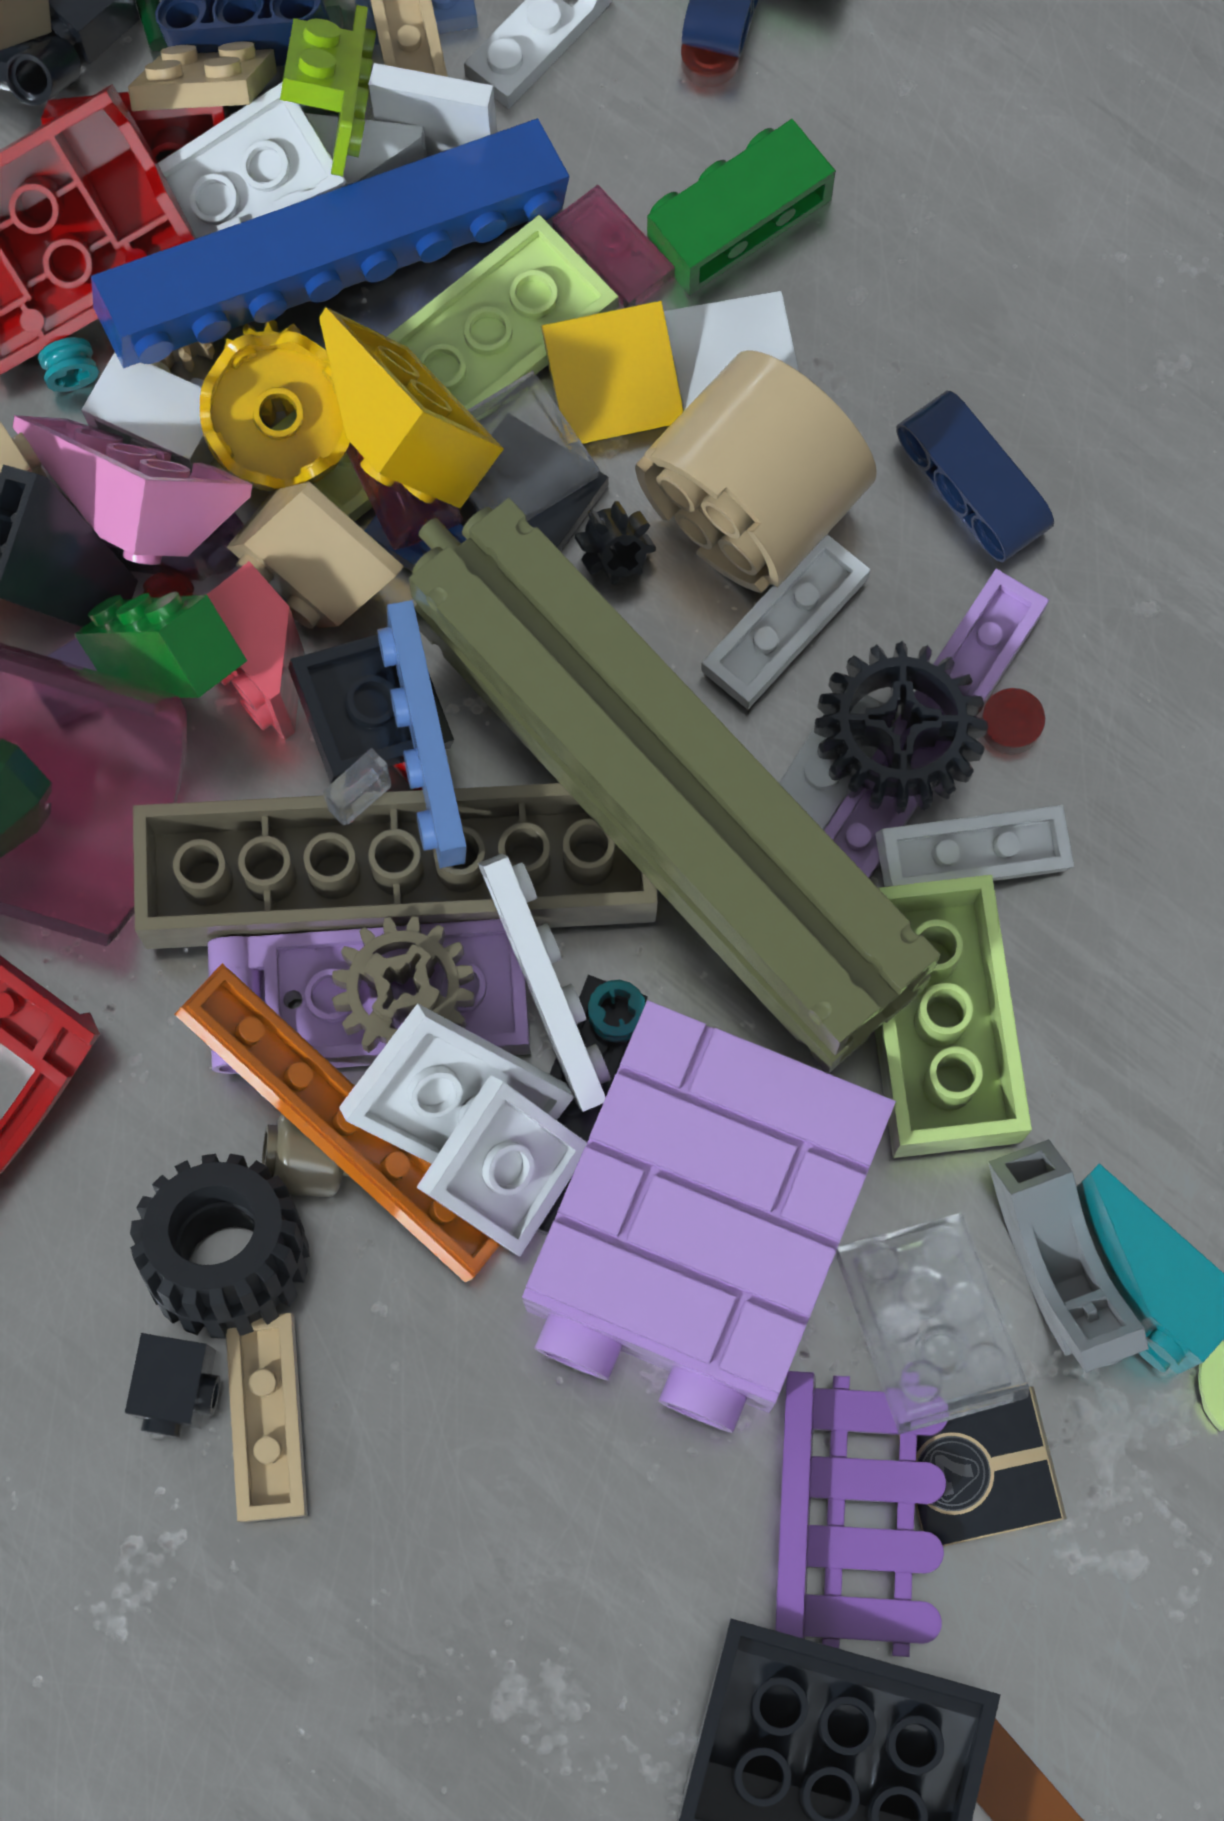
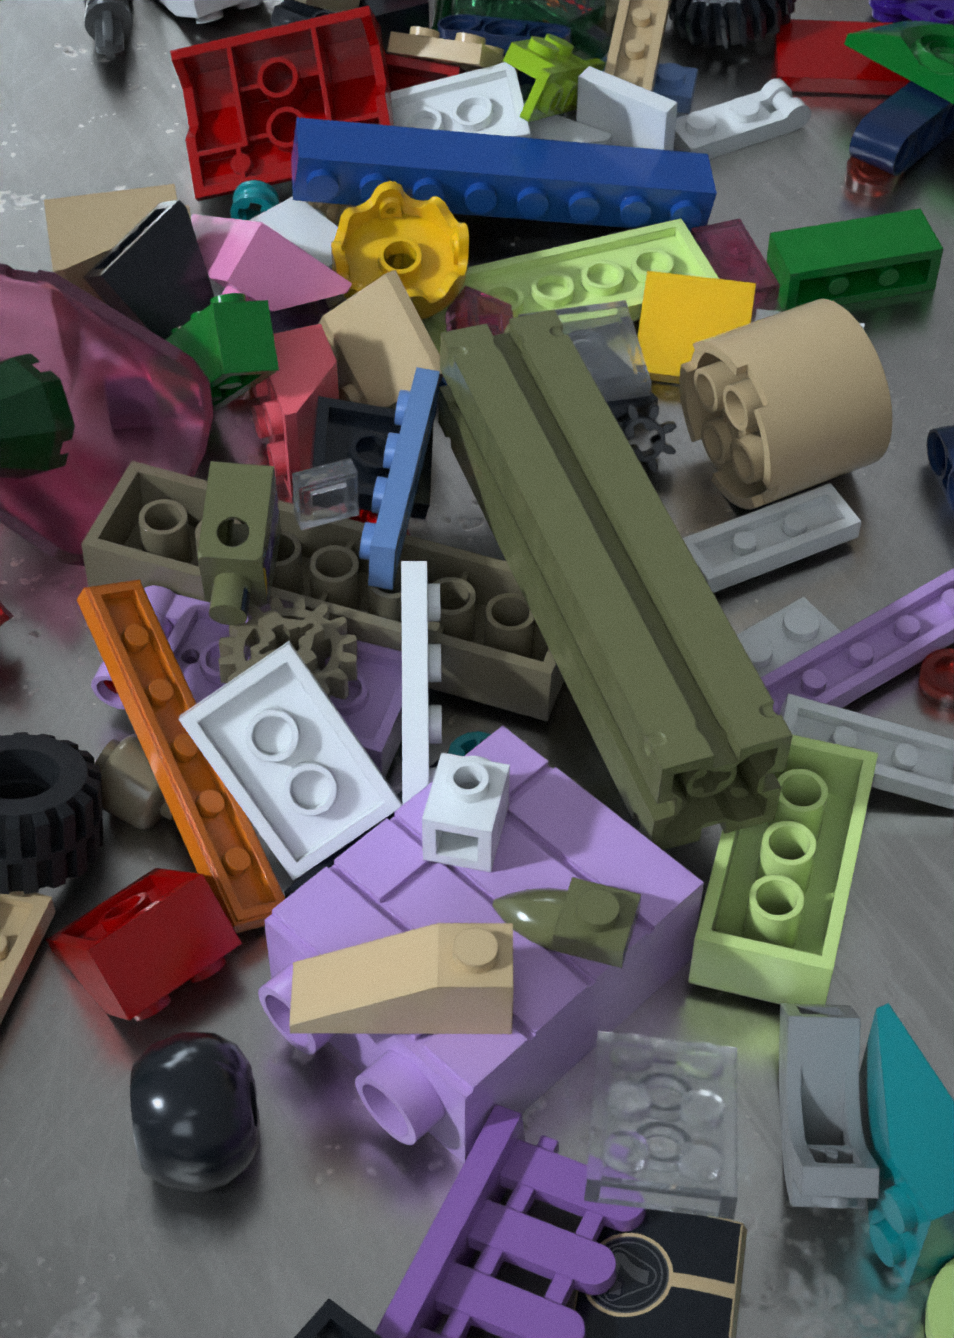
camera: 20 degrees right, 25 degrees down
yellow slope [319,307,504,508] -> none
white tile [417,1075,587,1257] -> none
black gear [814,641,988,814] -> none
none -> red slope [46,868,242,1021]
none -> black piece [130,1032,260,1193]
none -> olive torso [198,461,282,625]
none -> tan slope [289,923,513,1034]
none -> white brick [422,752,510,872]
none -> olive plate [492,877,641,968]

